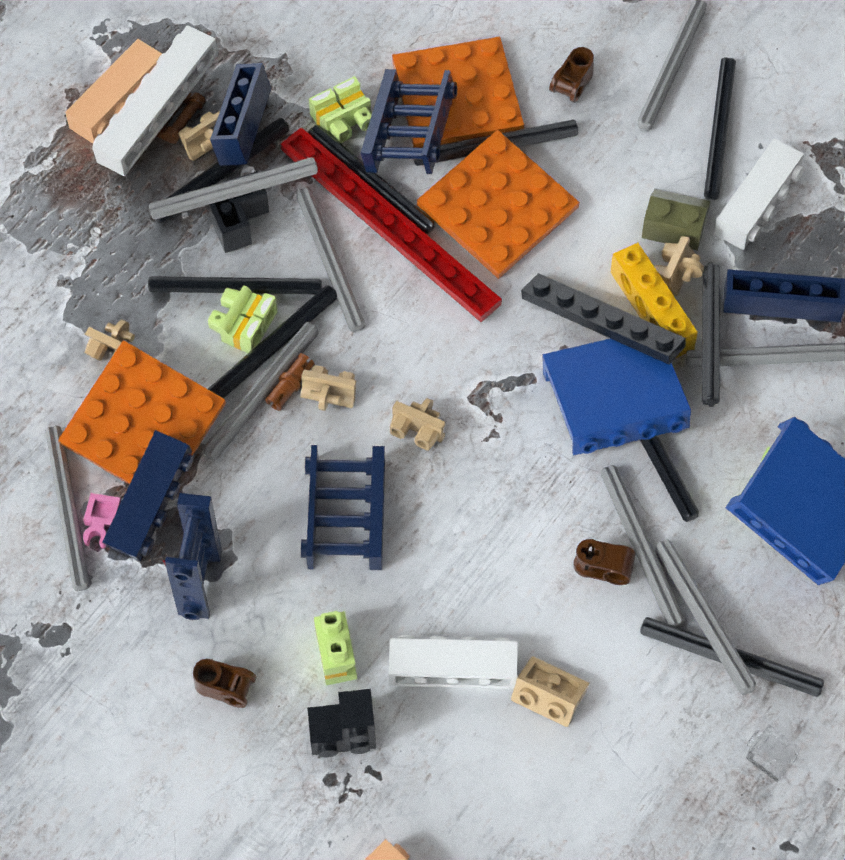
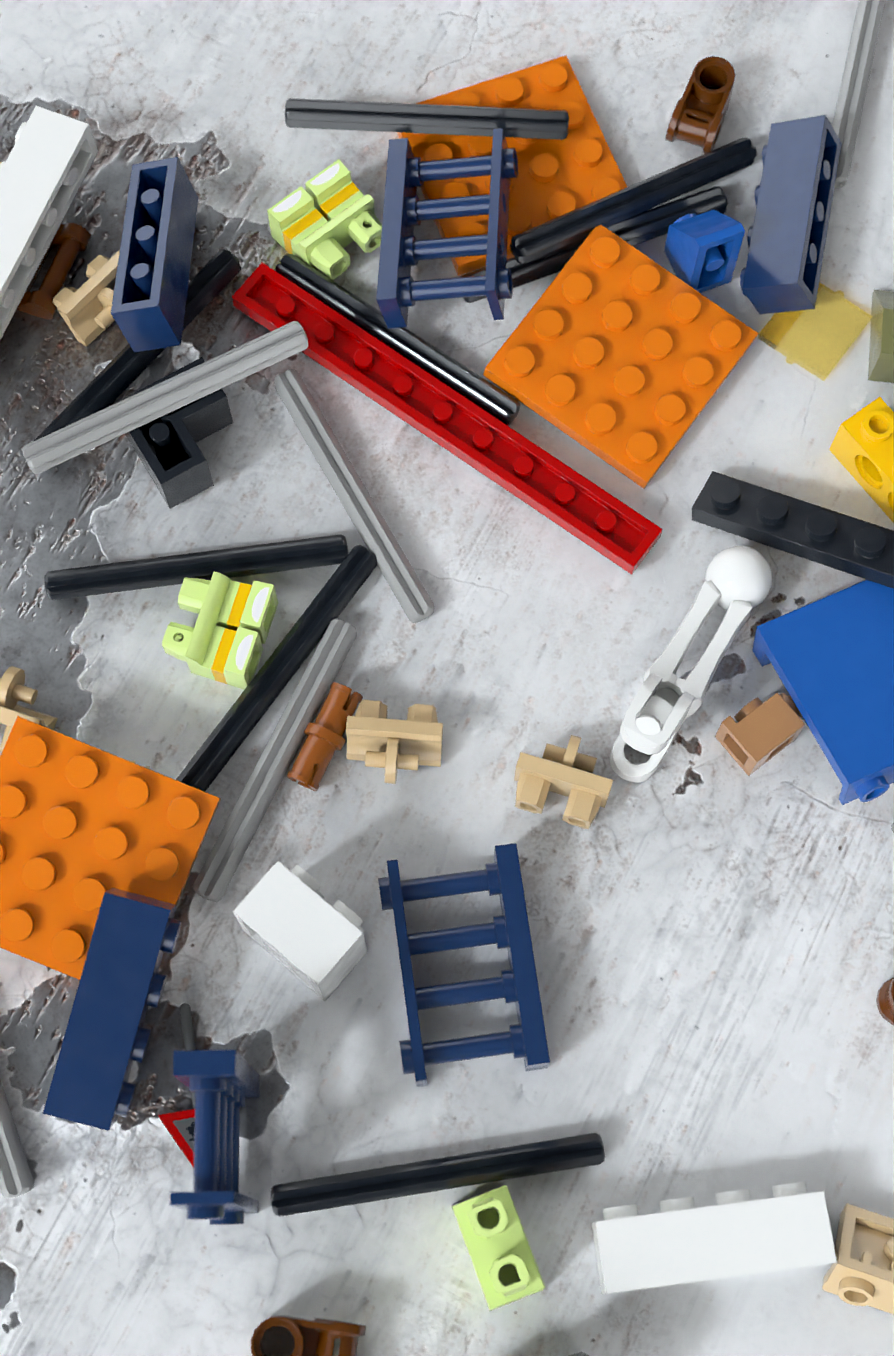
camera: 10 degrees left, 10 degrees up
bright pink plate [83,493,121,549] -> none
none -> white brick [233,861,368,1001]
none -> black axle [270,1133,605,1217]
none -> axle [285,98,569,140]
none -> black axle [509,137,757,264]
none -> white piece [609,546,772,783]
none -> blue slope [664,210,745,293]
none -> medium nougat brick [715,692,805,776]
none -> brick [740,115,842,315]
none -> clear yellow piece [758,282,873,381]

